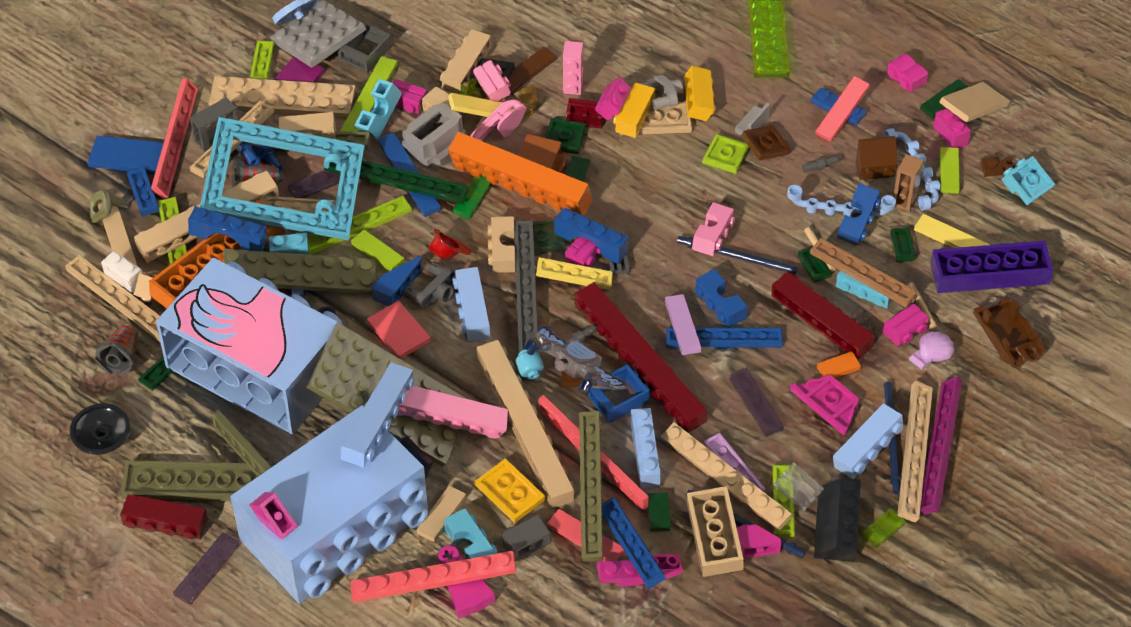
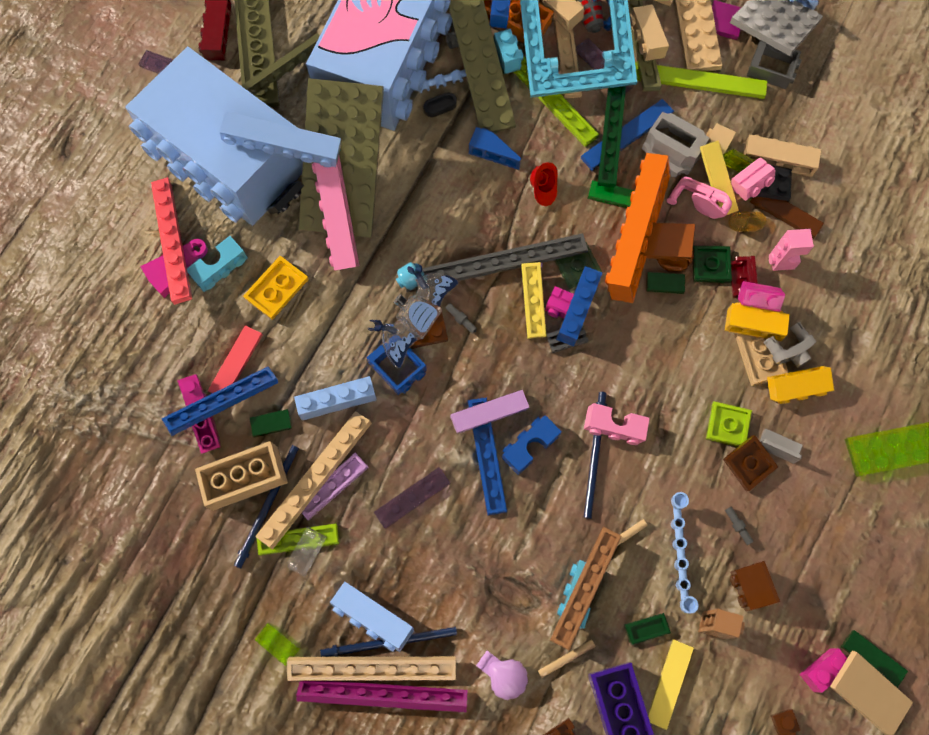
camera: 80 degrees right, 20 degrees up
dark pink slope [249,492,298,539] -> none
lime tile [351,230,405,271] -> none
medium azure arch [354,79,402,139] -> none
coral tile [367,301,431,359] -> none
dark pink brick [392,79,428,114] -> none
dark grey connector [403,261,455,308] -> none
tan tile [417,486,466,542] -> none
light blue brick [452,267,490,341] -> none
tan brick [477,340,576,509] -> none
tan arch [488,216,515,273] -> none
dark grey brick [502,515,550,561] -> none
coral tile [538,395,648,511] -> none
dark red brick [574,282,708,433] -> none
olive plate [579,411,603,561] -> none
dark pink slope [736,524,781,558] -> none
dark red brick [771,271,875,360] -> none
dark pink wing [790,375,859,436] -> none
dark green tile [797,247,831,283] -> none
blue plate [811,87,867,126] -> none
black slope [814,478,861,562] -> none
coral tile [815,76,870,142] -> none
orange tile [817,352,861,378] -> none
blue arch [837,183,881,246] -> none
dark pink brick [883,304,929,347] -> none
light blue bar [884,128,940,211] -> none
dark pink brick [887,54,928,92] -> none
lime tile [940,147,960,194] -> none

